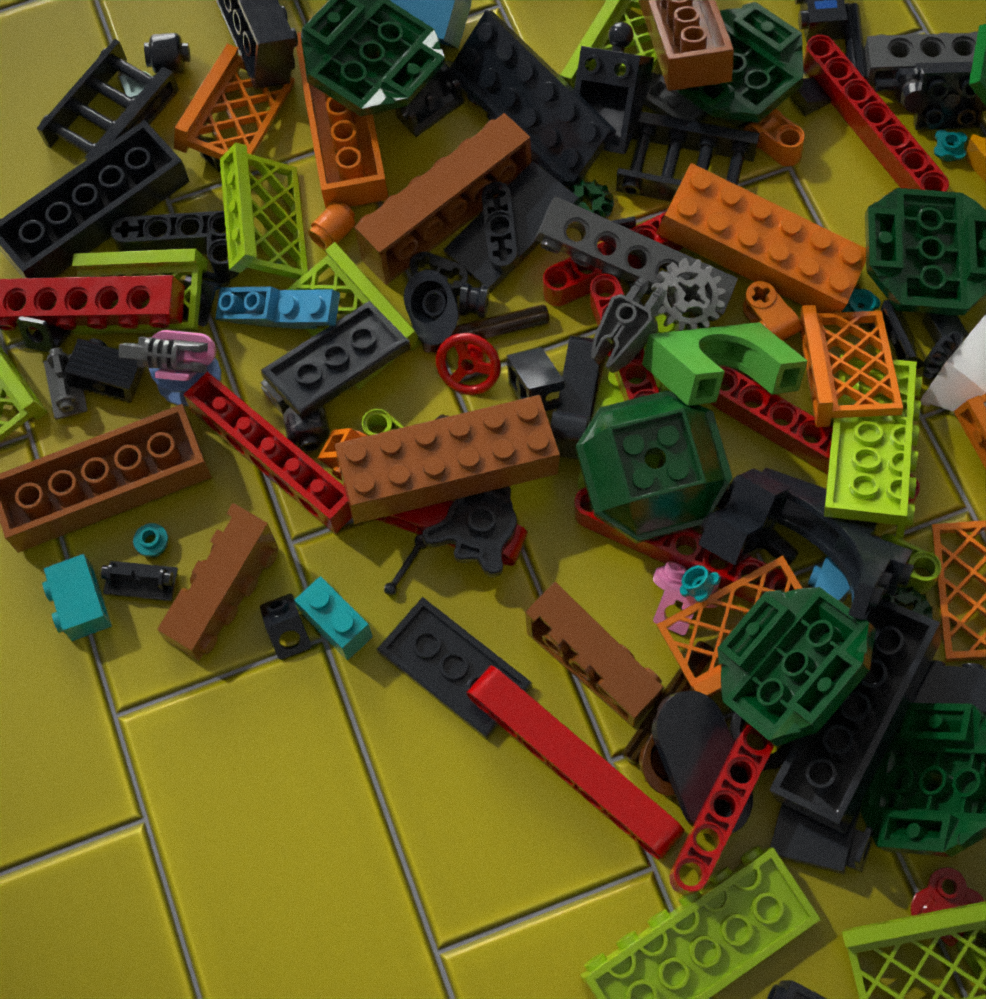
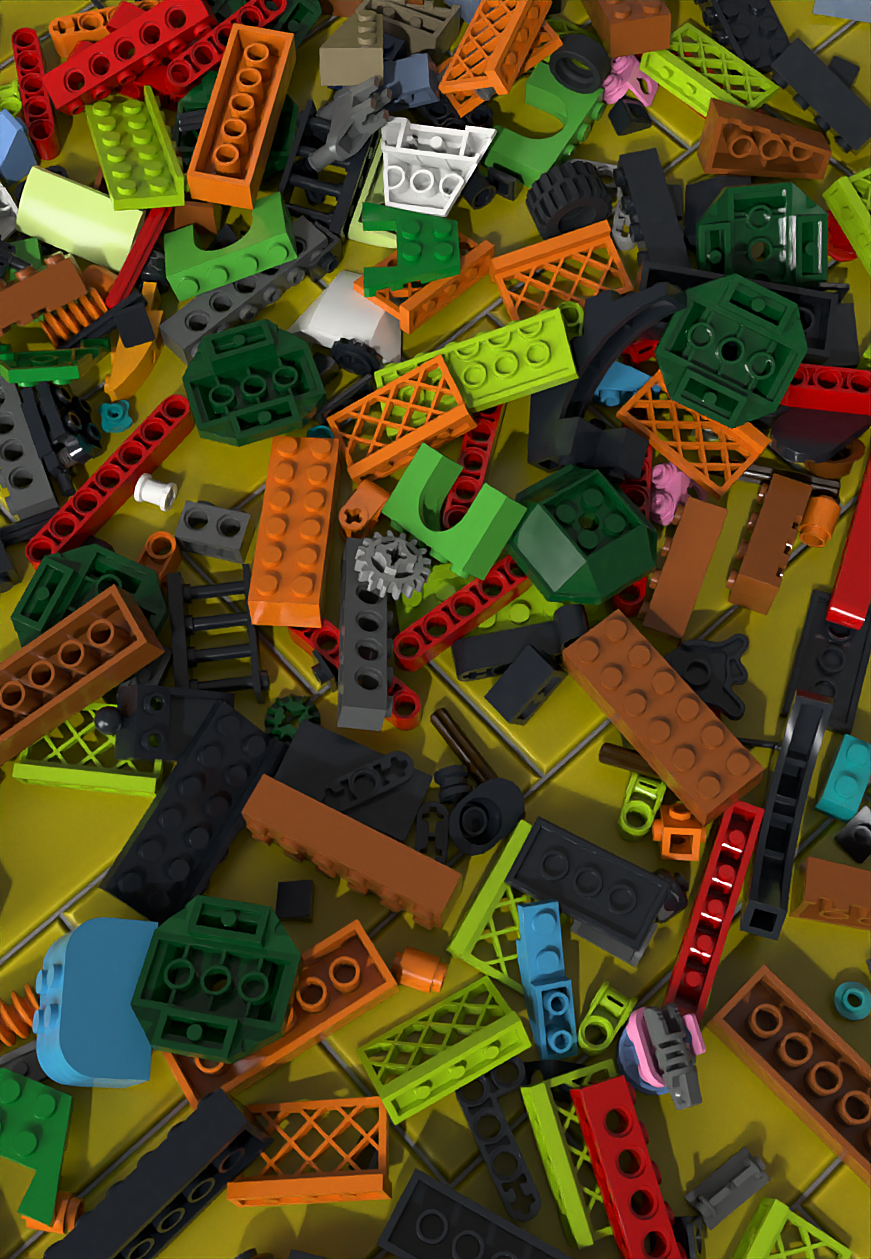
camera: 115 degrees left, 0 degrees up
black brick [65,338,145,403] -> none
red piece [436,333,501,395] -> none
dark grey hinge [591,277,667,373] -> none
teal plate [680,565,721,602] -> none
none -> white bush [134,473,178,512]
none -> dark grey brick [174,500,255,564]
none -> black slope [275,880,315,922]
none -> lime piece [576,979,639,1057]
none -> dark orange wedge [637,496,728,643]
none -> black arch [739,689,833,940]
none -> orange brick [798,495,841,548]

